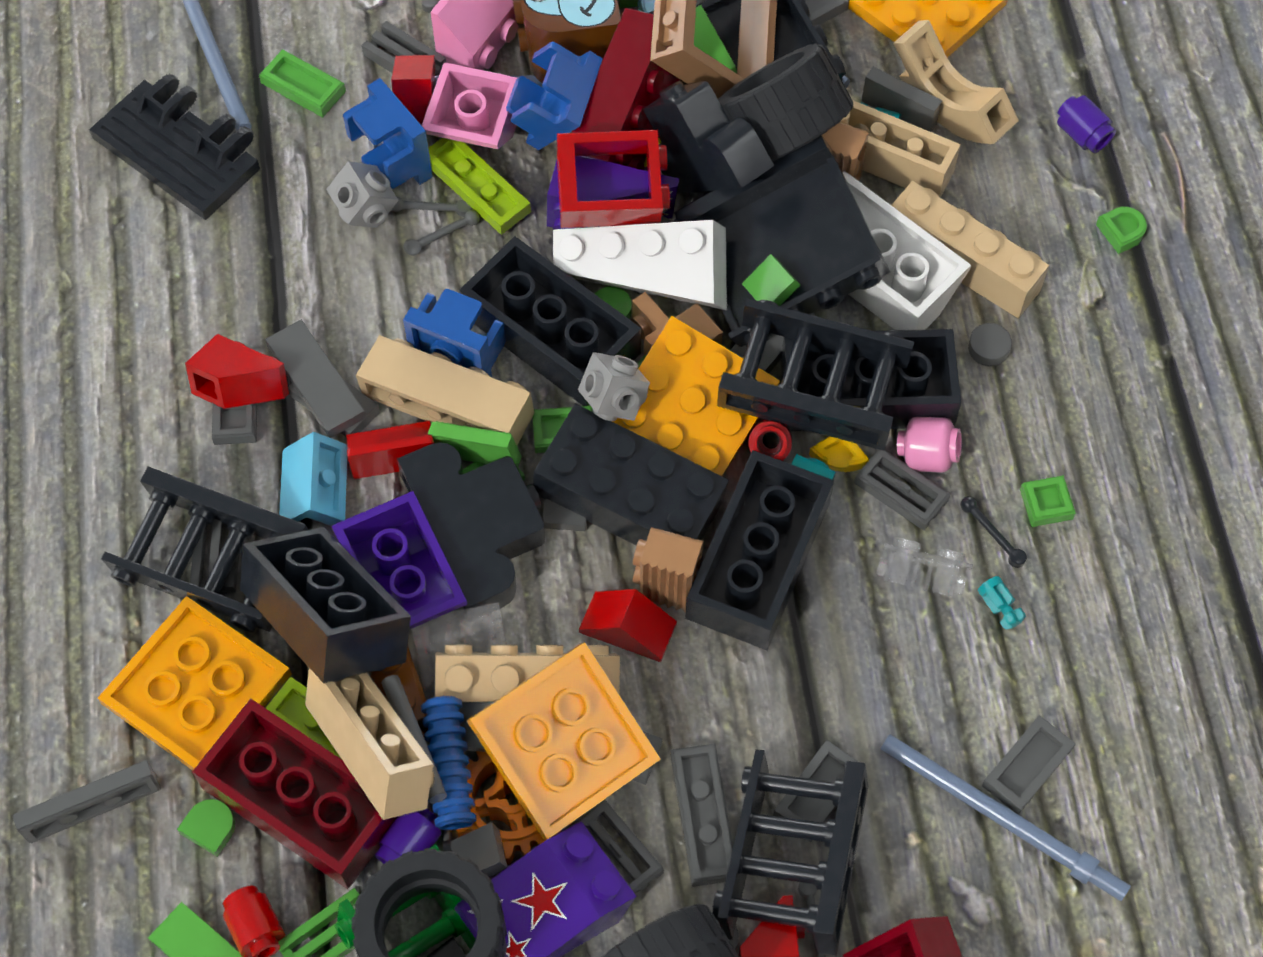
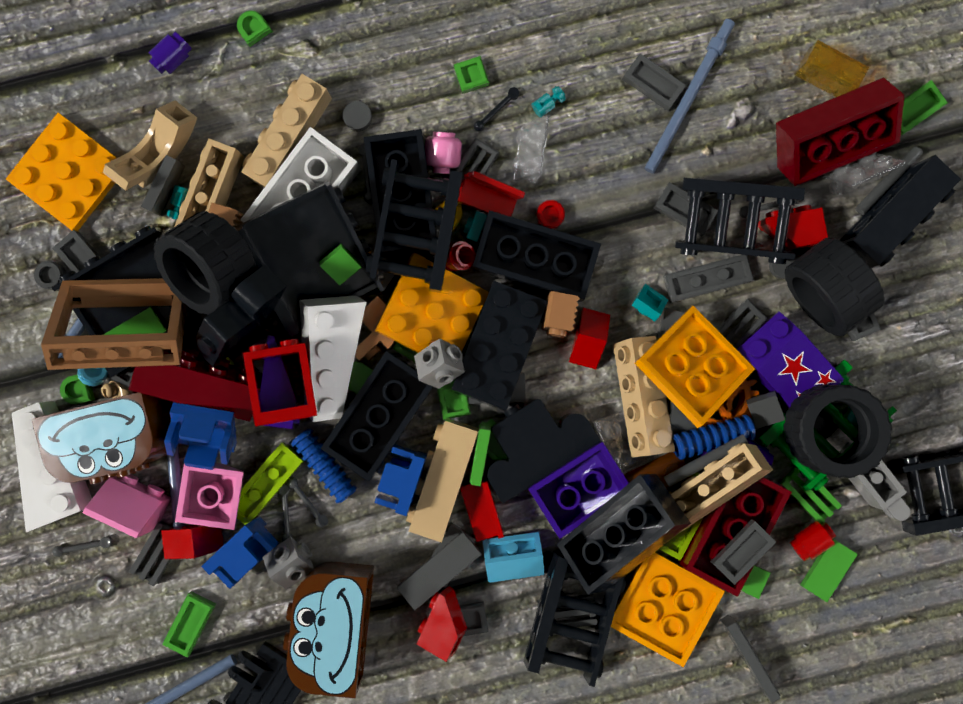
camera: 90 degrees left, 25 degrees up
none -> brick [283,561,375,698]
none -> blue piece [291,429,357,504]
none -> red panel [458,171,525,217]
none -> red tile [536,200,565,229]
none -> teal plate [631,283,669,322]
none -> dark grey tile [710,519,776,585]

